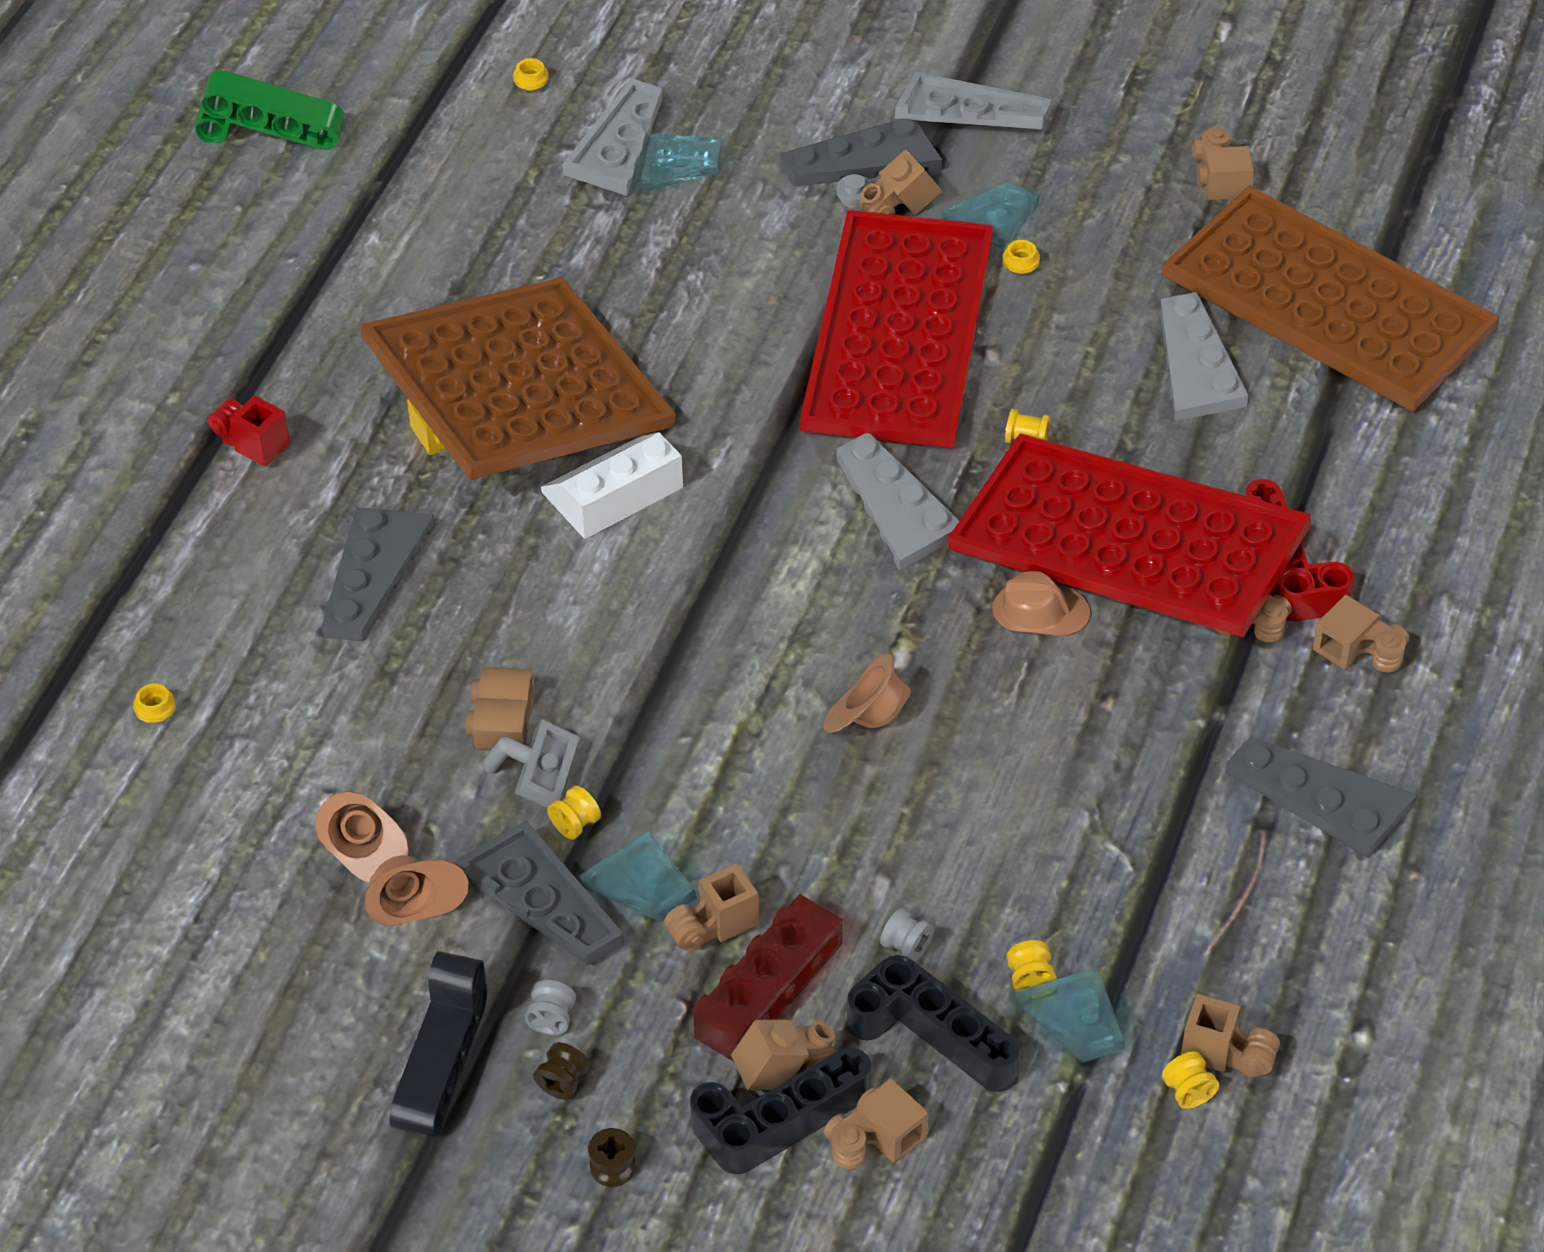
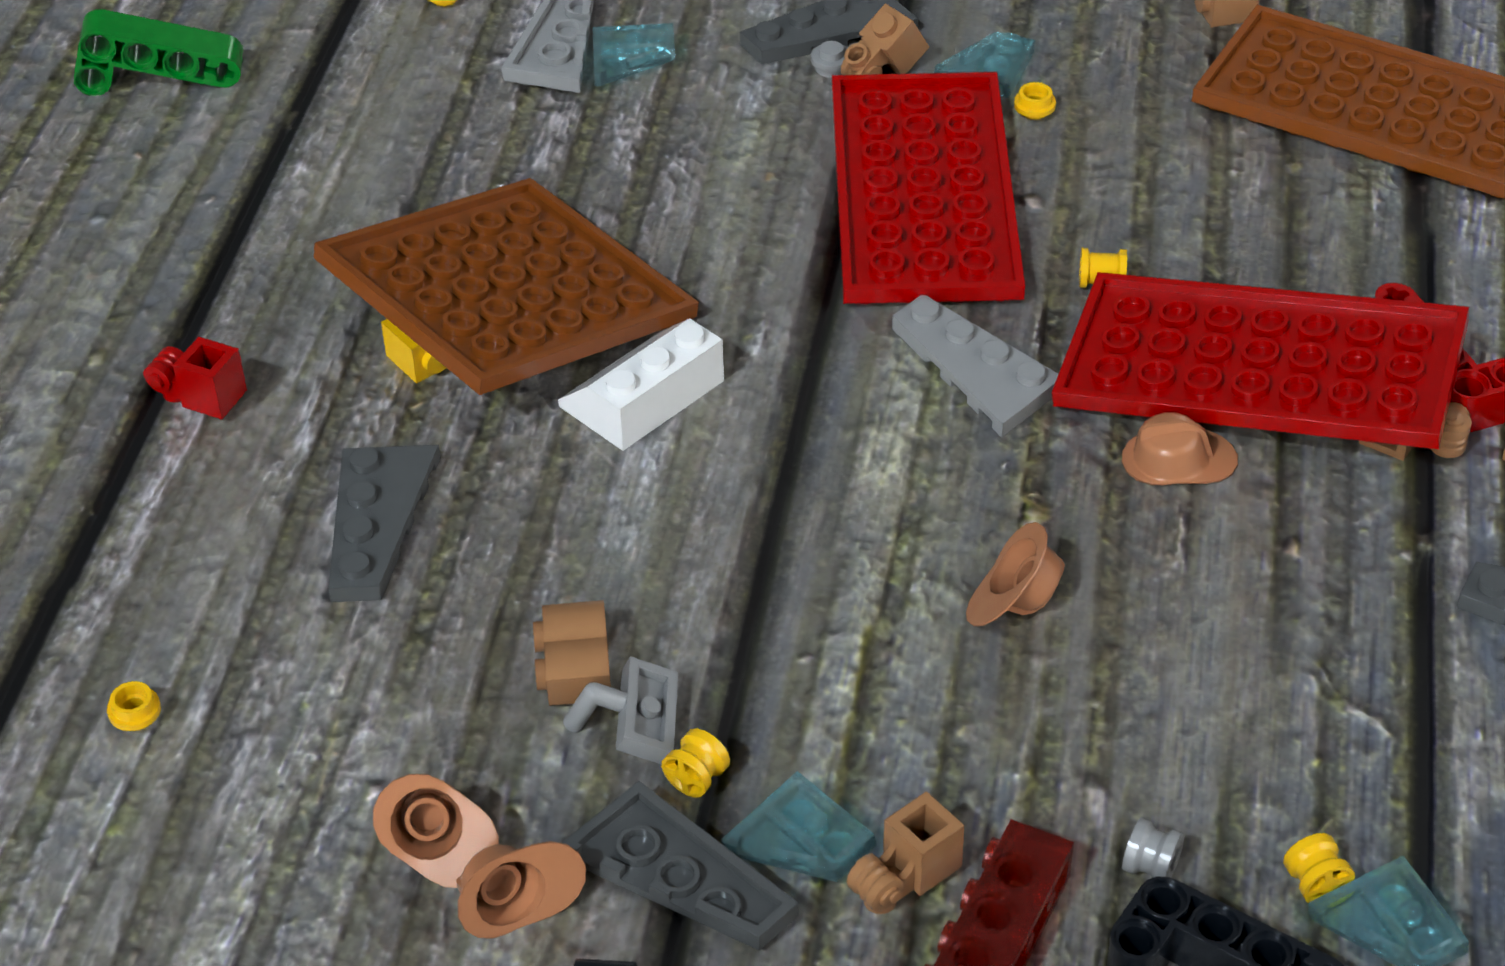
camera: 10 degrees left, 5 degrees down
light grey wing [1160,292,1249,422] -> none

